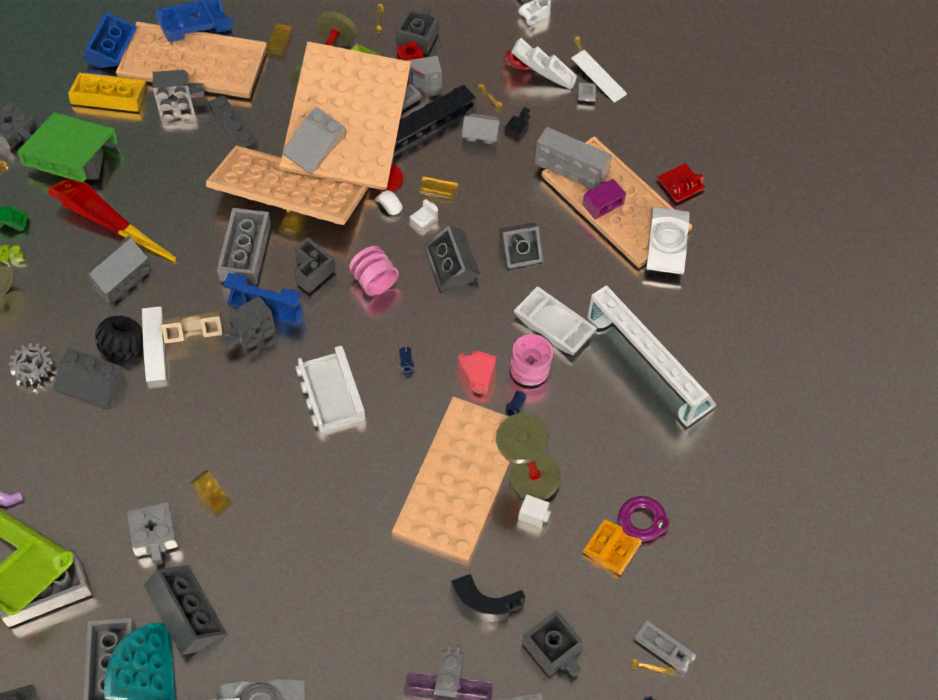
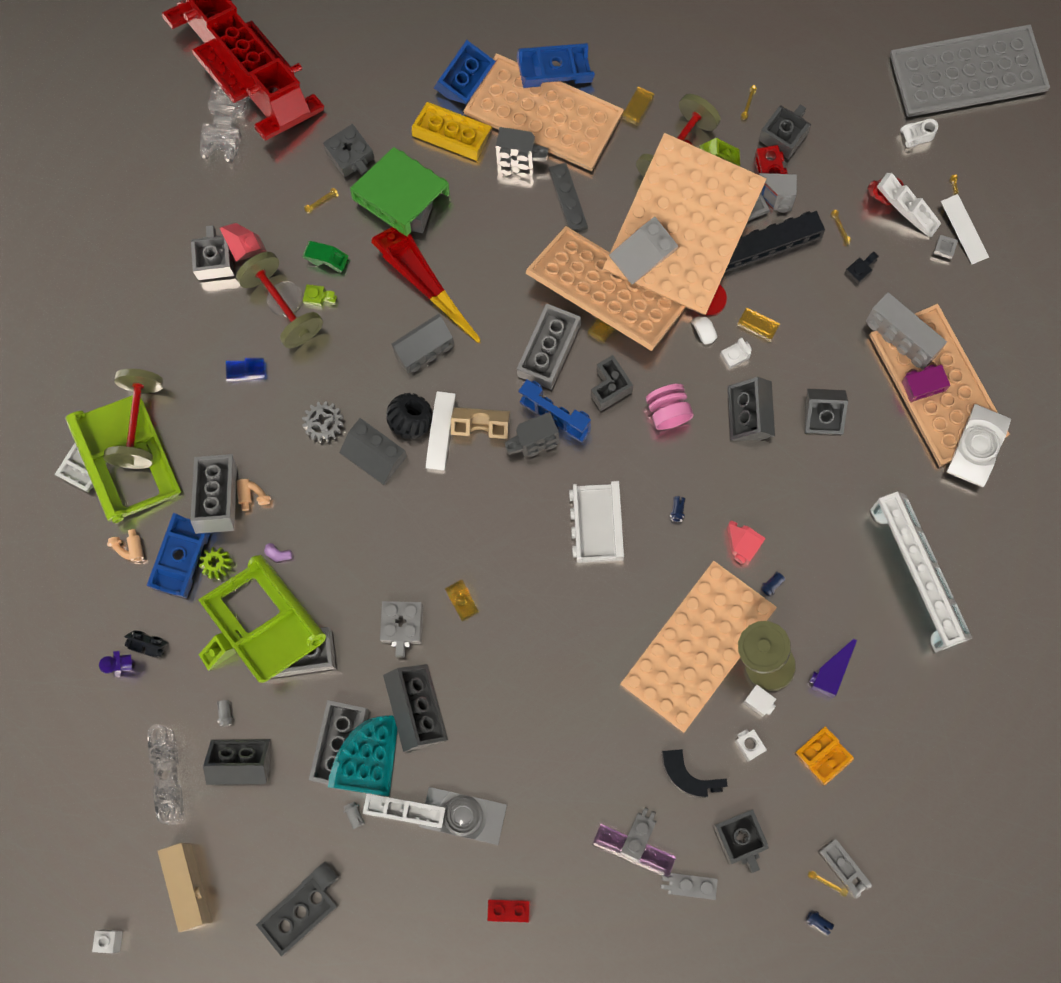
camera: 25 degrees right, 15 degrees up
light grey slope [462,113,502,144] -> none
bright pink wheel [510,334,553,386] -> none
white slope [514,286,597,355] -> none
magenta piece [618,496,670,541] -> none
red hinge [657,163,706,203] -> none
none -> white brick [735,729,767,762]
none -> dark purple slope [809,639,857,698]

